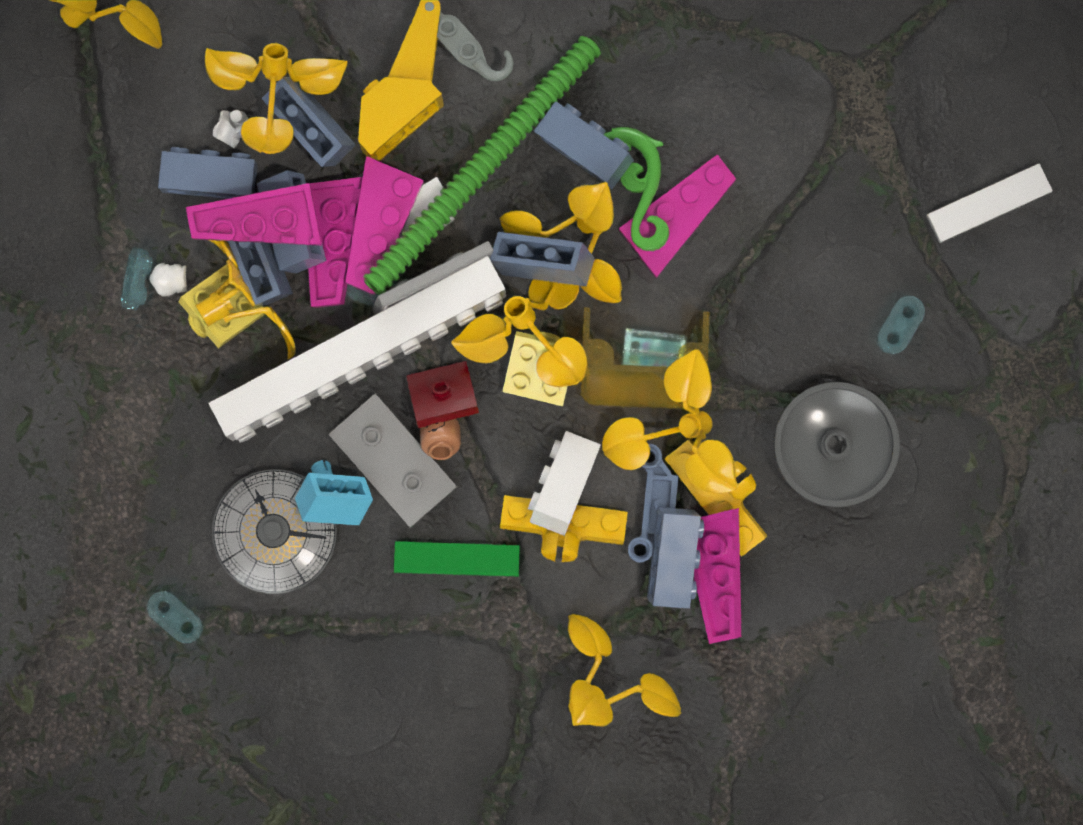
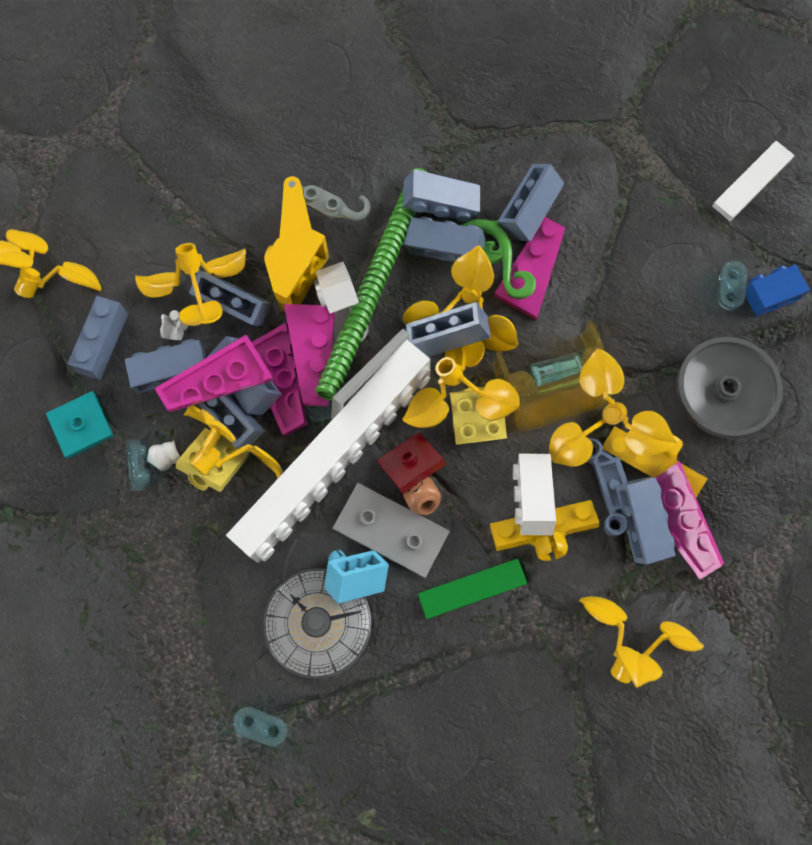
camera: 20 degrees left, 10 degrees down
none -> teal plate [46,391,115,459]
none -> sand blue brick [67,296,128,380]
none -> white brick [313,262,359,313]
none -> brick [403,169,480,222]
none -> sand blue brick [498,164,564,242]
none -> blue brick [743,264,810,317]

